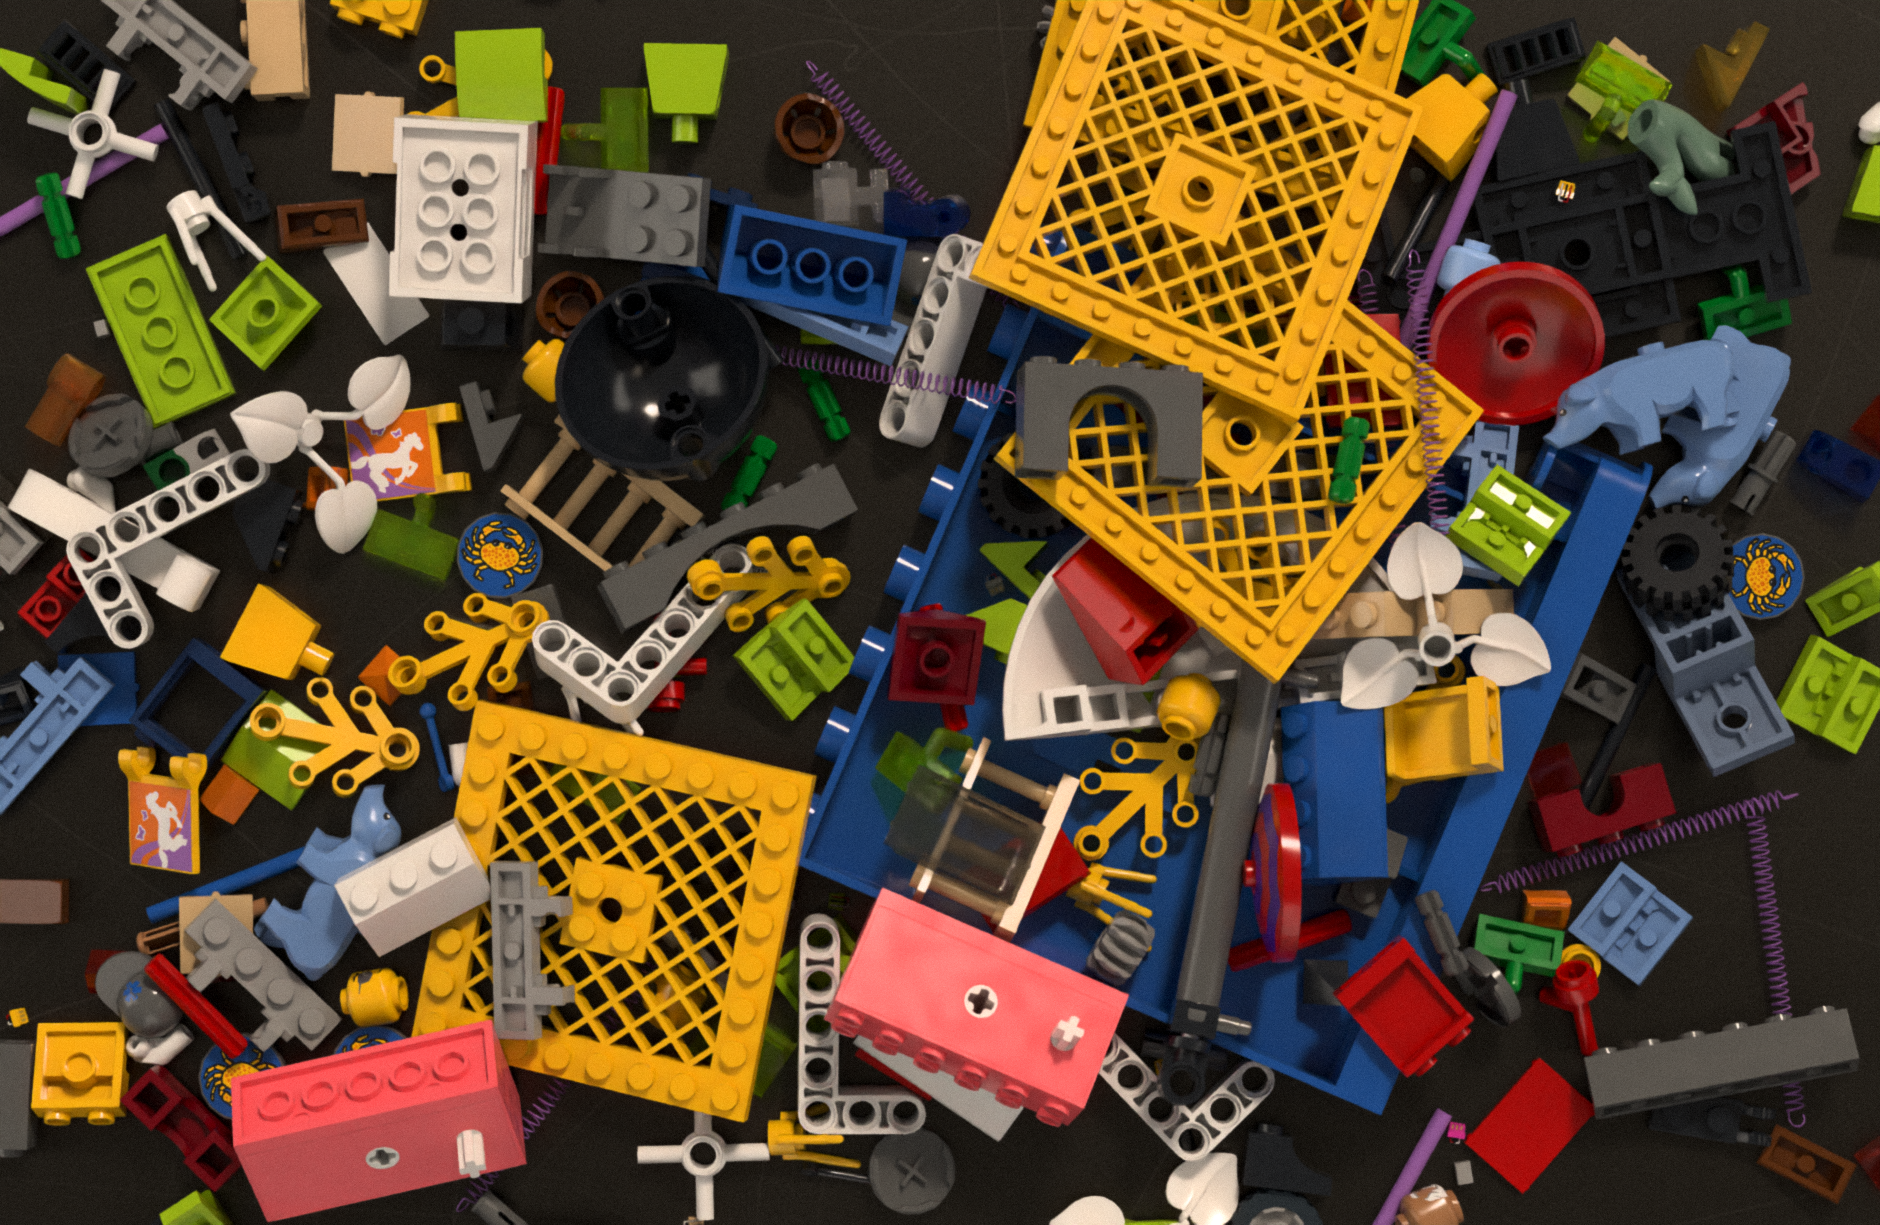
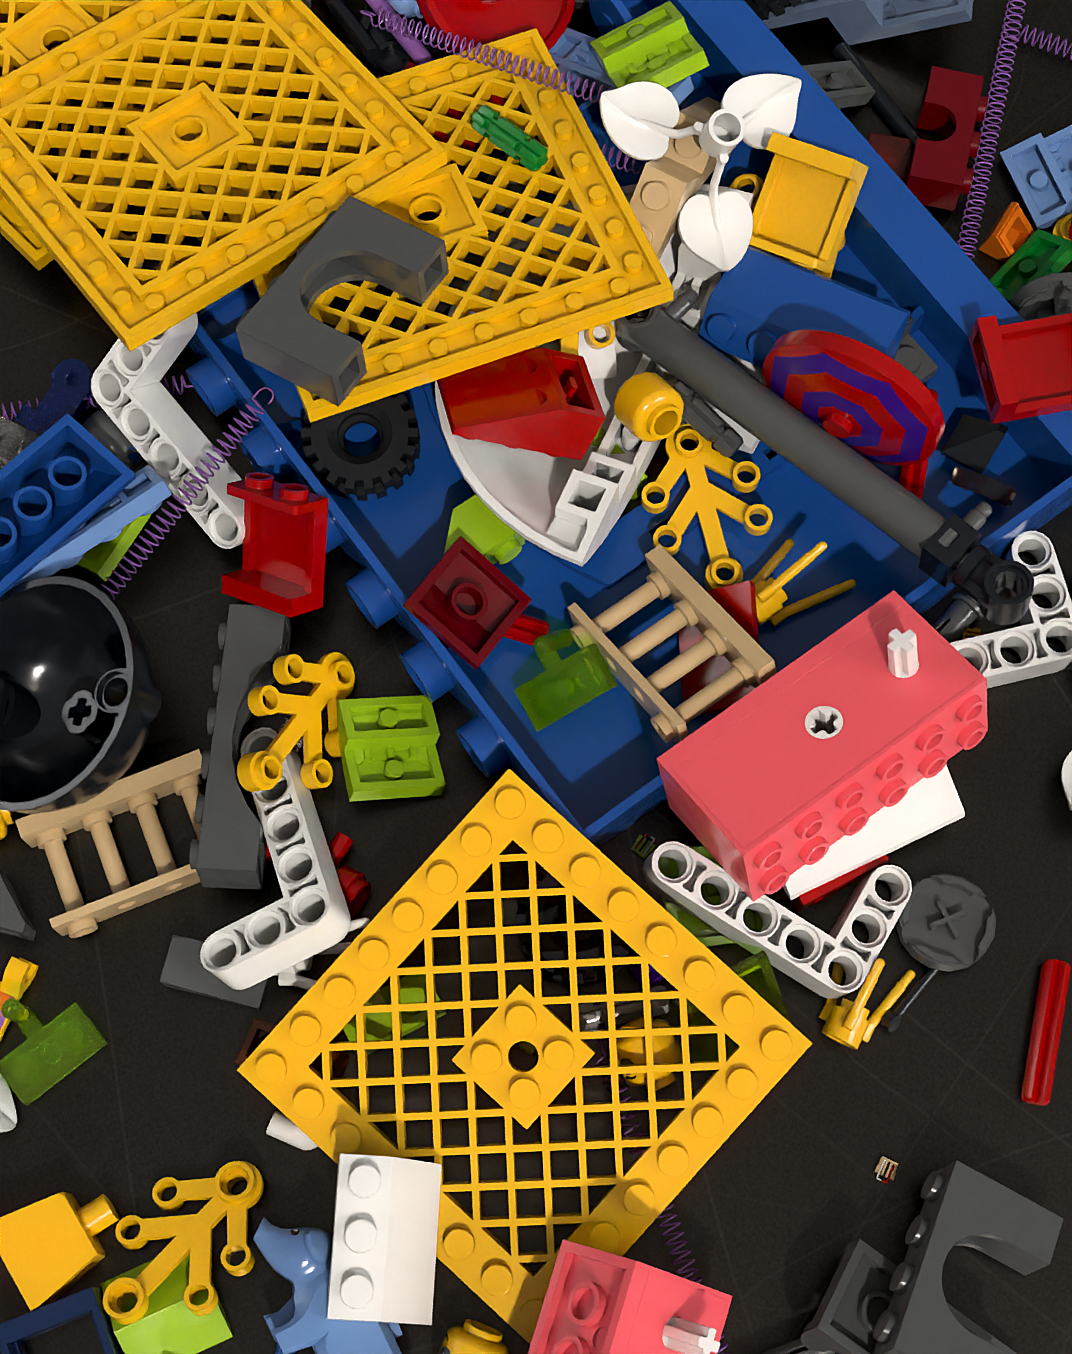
camera: 55 degrees left, 15 degrees down
orange slope [357,645,415,706] -> none
yellow plant [388,593,550,711] -> none
blue hinge [419,703,454,792] -> none
tile [457,512,545,599] -> none
light grey hinge [490,861,575,1040] -> none
white bar [637,1111,770,1220] -> none
green axle [721,435,777,511] -> none
green axle [798,358,850,442] -> none
clear smoke piece [883,765,1046,906] -> none
lime slope [979,541,1049,600] -> none
light grey piece [984,573,1005,597] -> none
light grey gear [1086,909,1155,986] -> none
dark grey axle [1415,890,1469,976] -> none
none -> red panel [221,472,328,618]
none -> clear smoke tile [950,465,1017,507]

